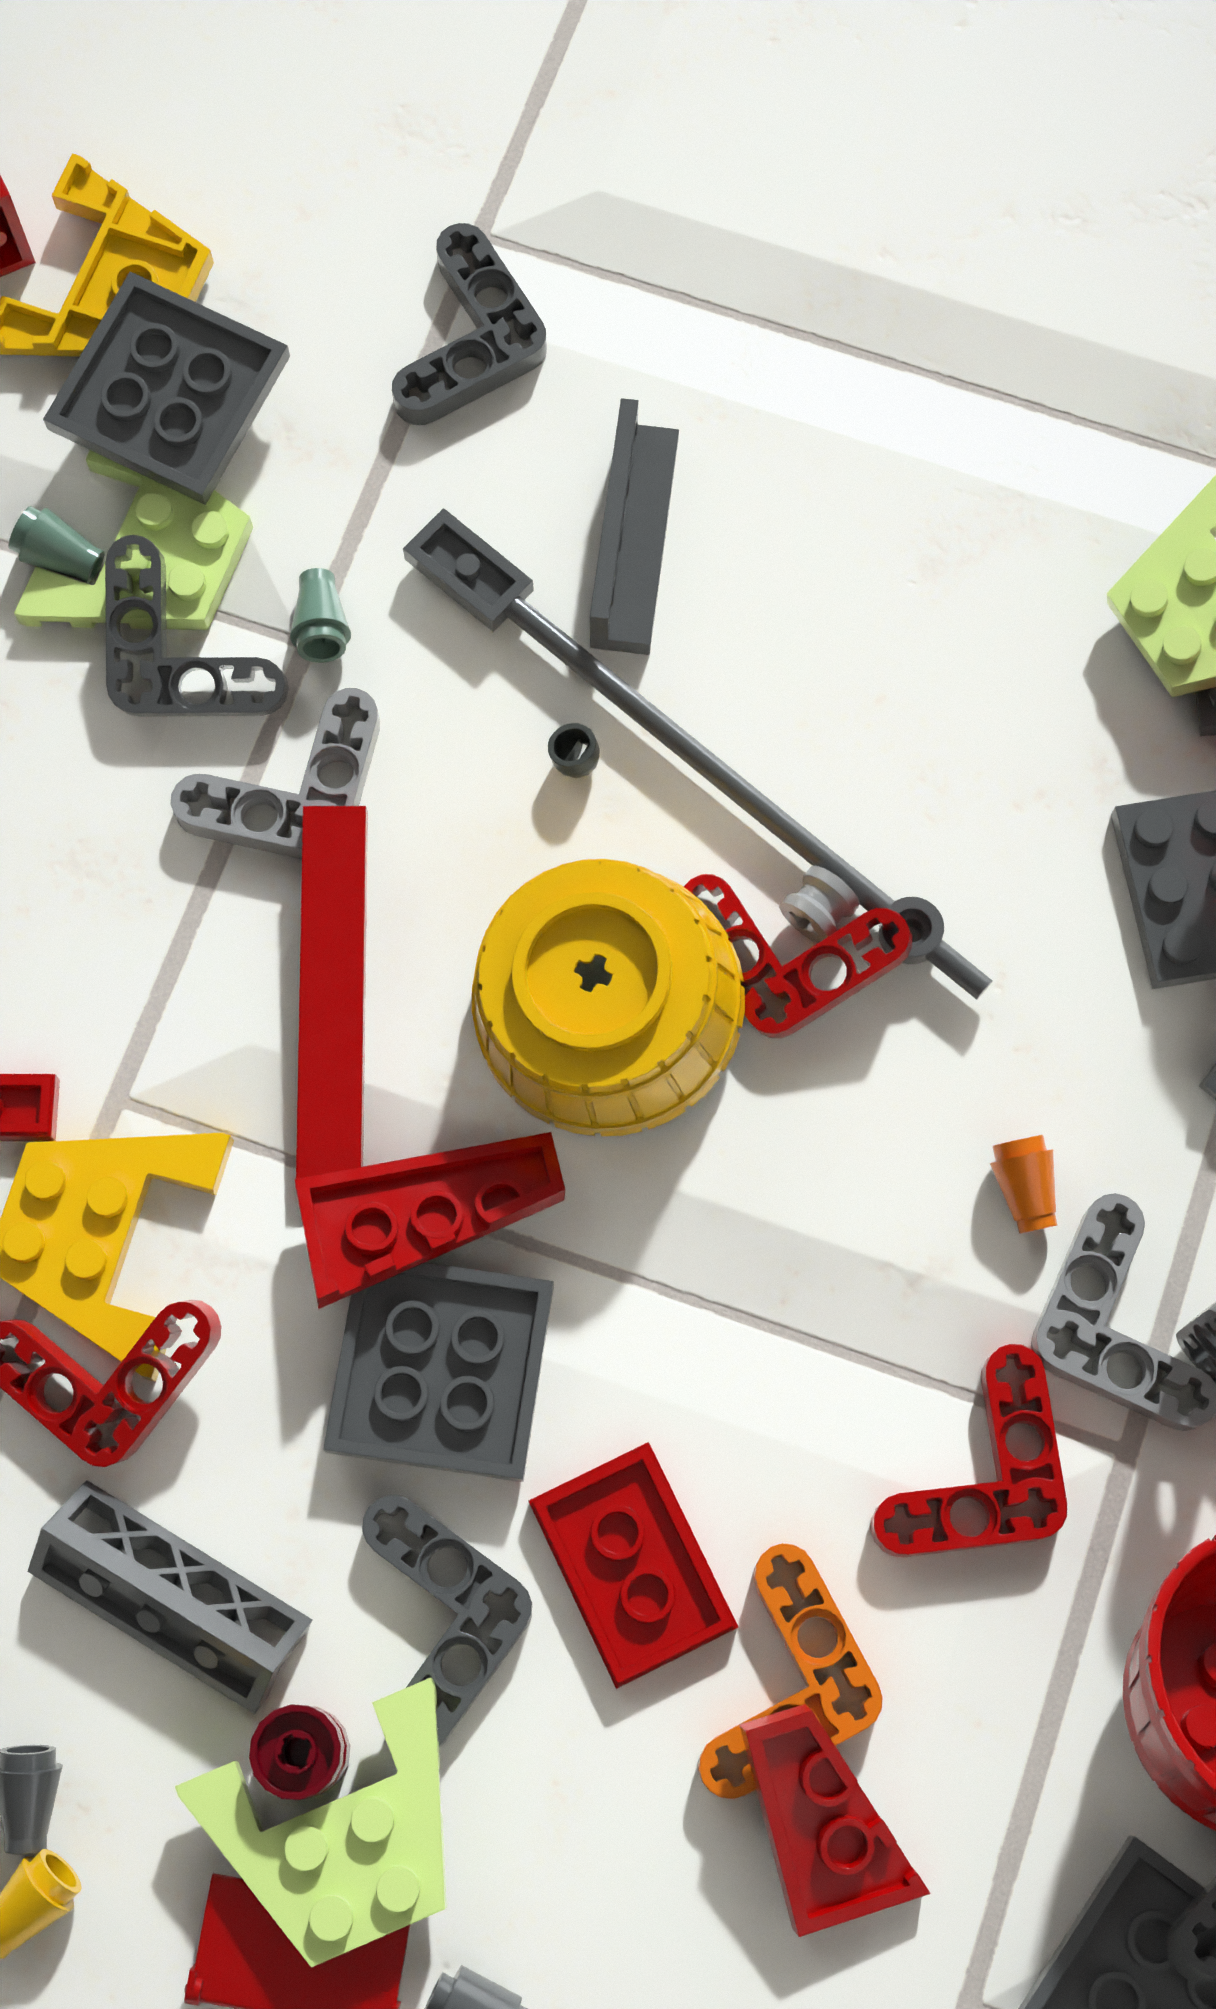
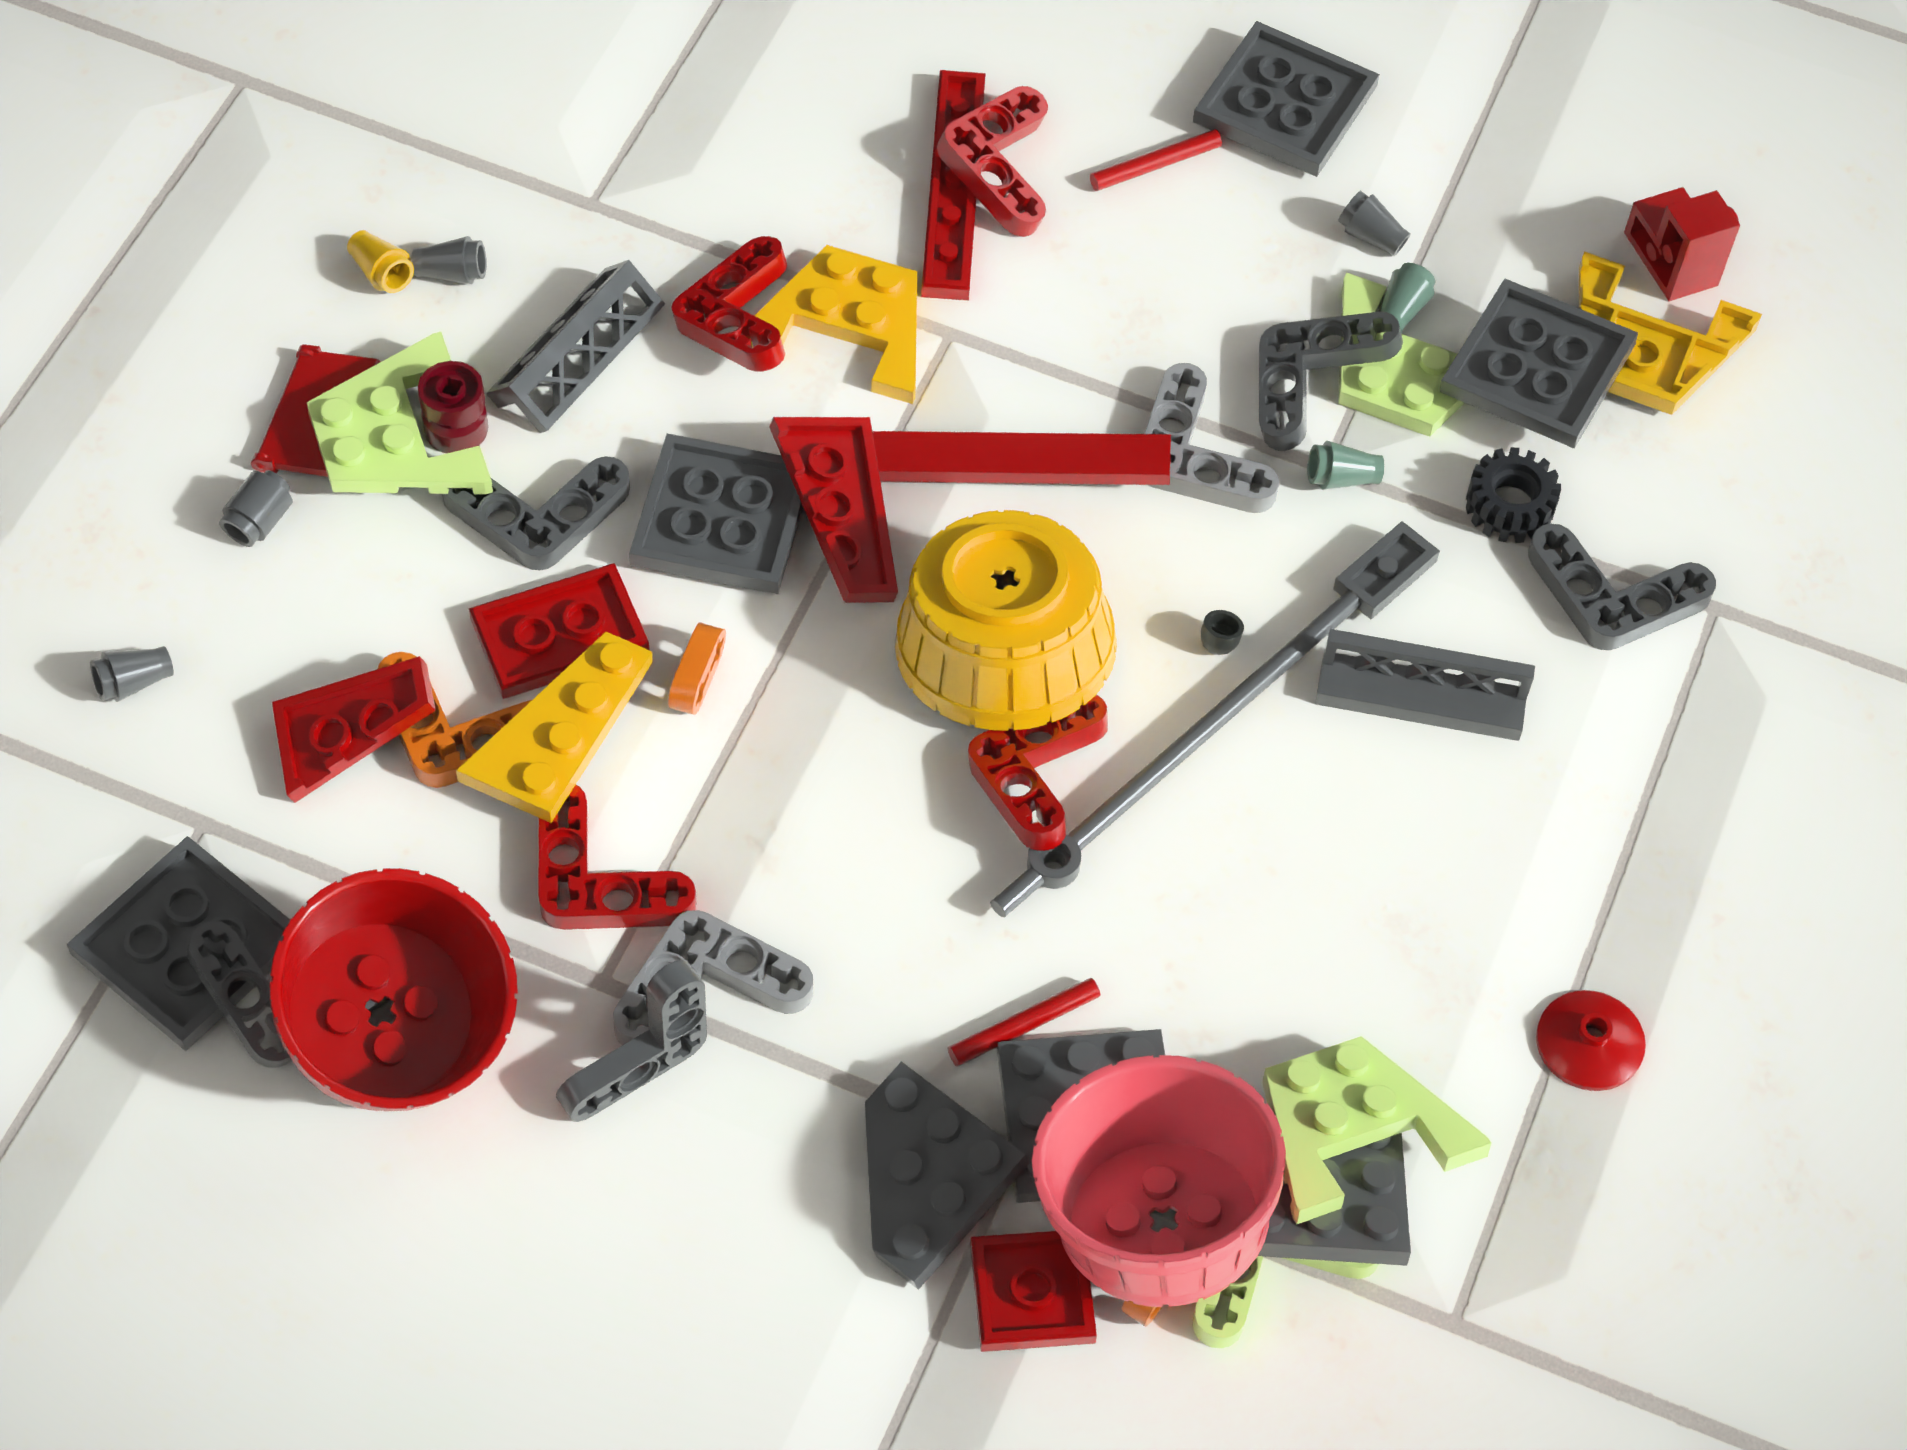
camera: 90 degrees right, 15 degrees down
light grey wheel [779,865,860,943] -> none
orange cone [989,1135,1058,1234] -> none
none -> yellow wing [456,632,653,823]
none -> orange beam [668,622,726,715]
none -> red bar [947,977,1101,1067]
none -> black tyre [1465,447,1561,543]
none -> red dish [1536,990,1646,1091]

